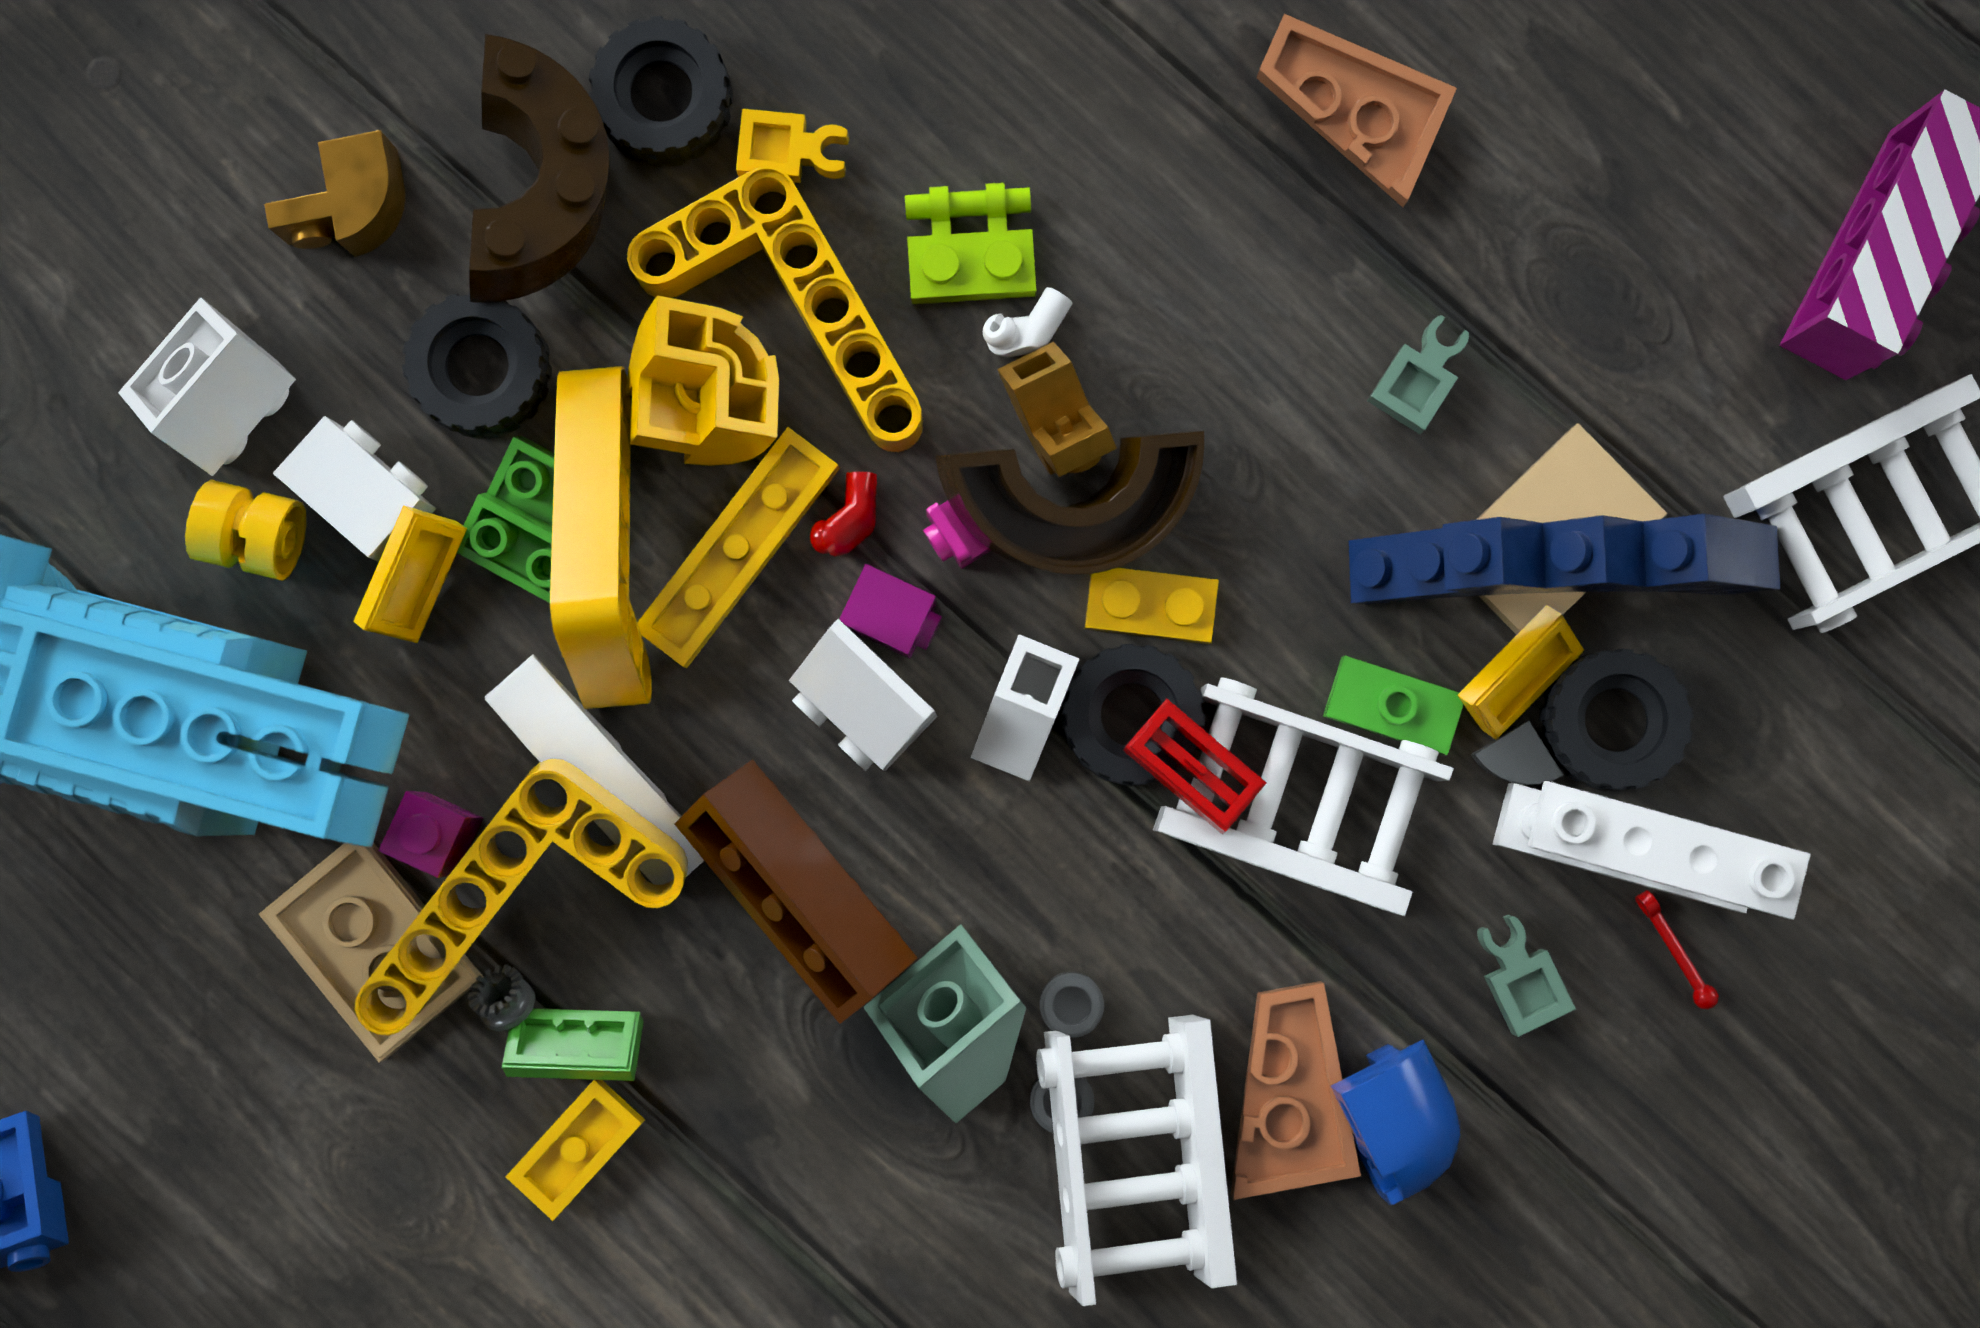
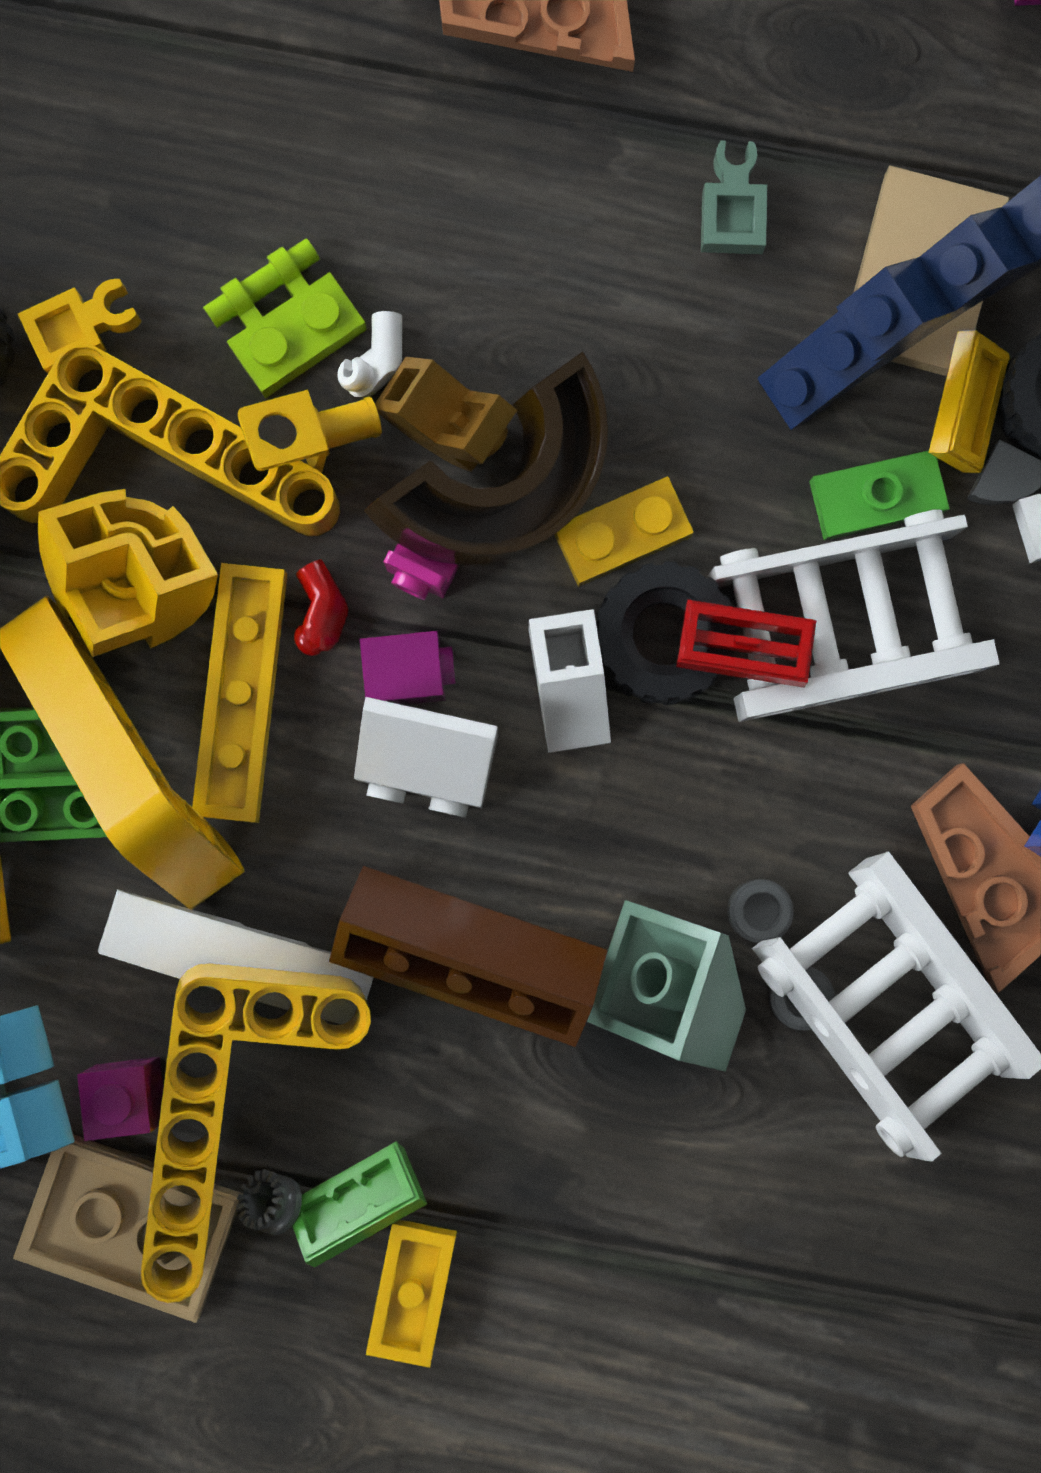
camera: 35 degrees left, 0 degrees up
none -> yellow bracket [238,390,382,473]

